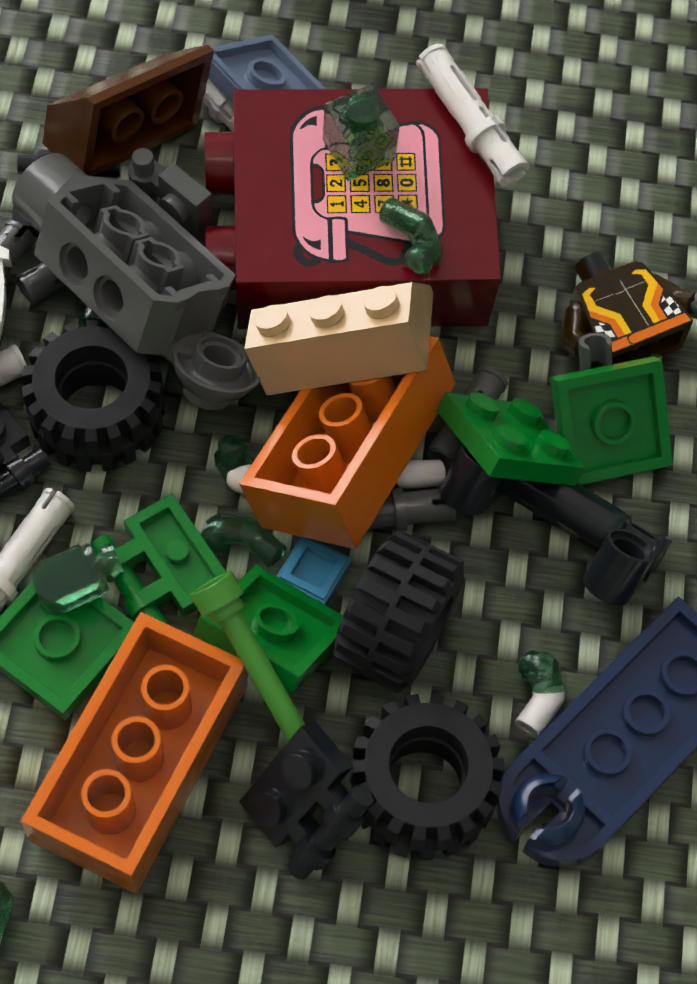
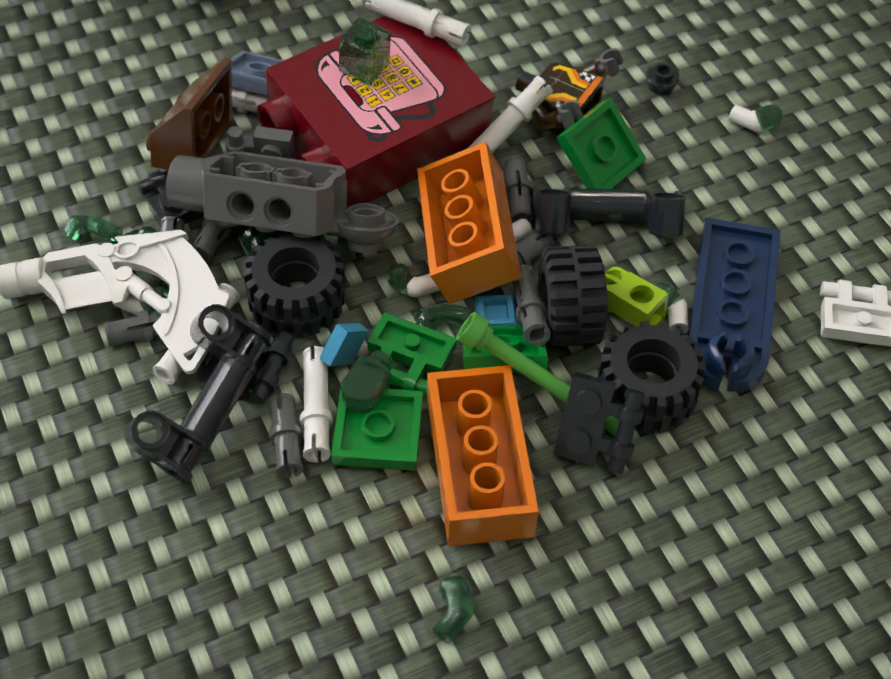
camera: 30 degrees left, 10 degrees down
tan slope [244,282,433,395] -> none
clear green arm [379,197,444,274] -> none
green plate [436,392,585,486] -> none
none -> dark azure tile [320,323,369,366]
none -> white pin [467,76,553,153]
none -> dark grey pin [512,265,551,346]
none -> lime leg [605,267,668,327]

